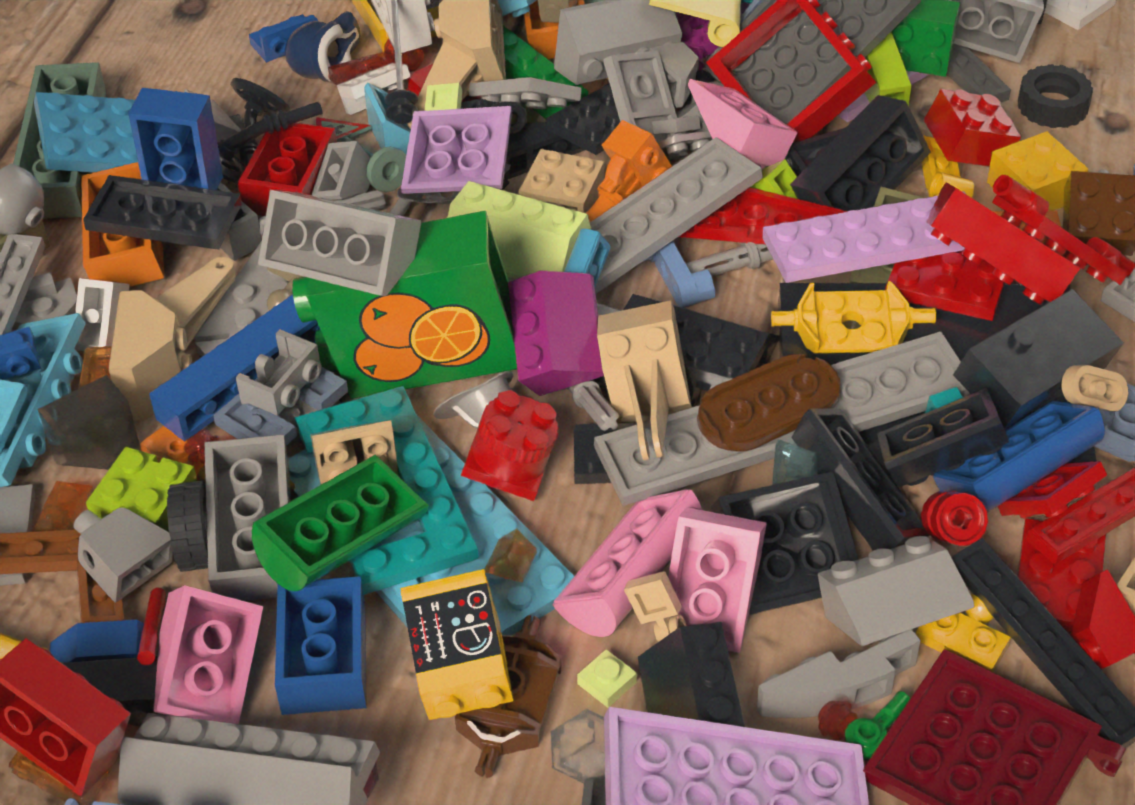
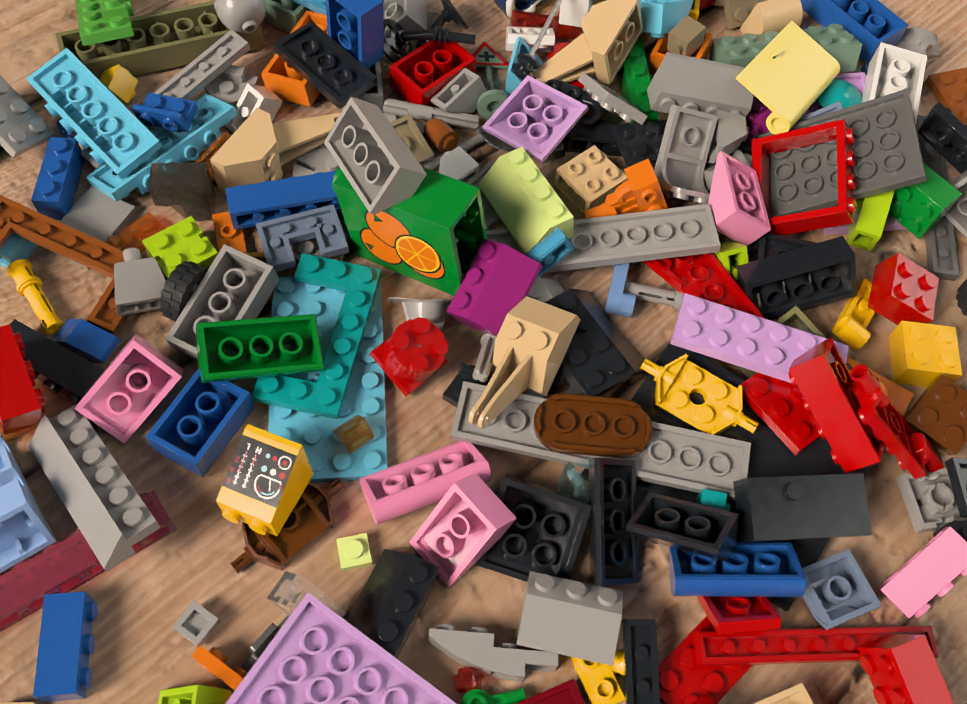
camera: 25 degrees right, 15 degrees up
red bar [137,587,166,665] -> none
clear red plate [183,429,220,464] -> none
light grey window [236,329,321,416] -> none
tan slope [310,420,399,485] -> none
yellowish green plate [425,83,463,111] -> none
tan plate [624,571,687,642] -> none
light grey plate [652,116,700,138] -> none
red wheel [921,490,988,546] -> none
tan plate [1062,365,1128,411] -> none

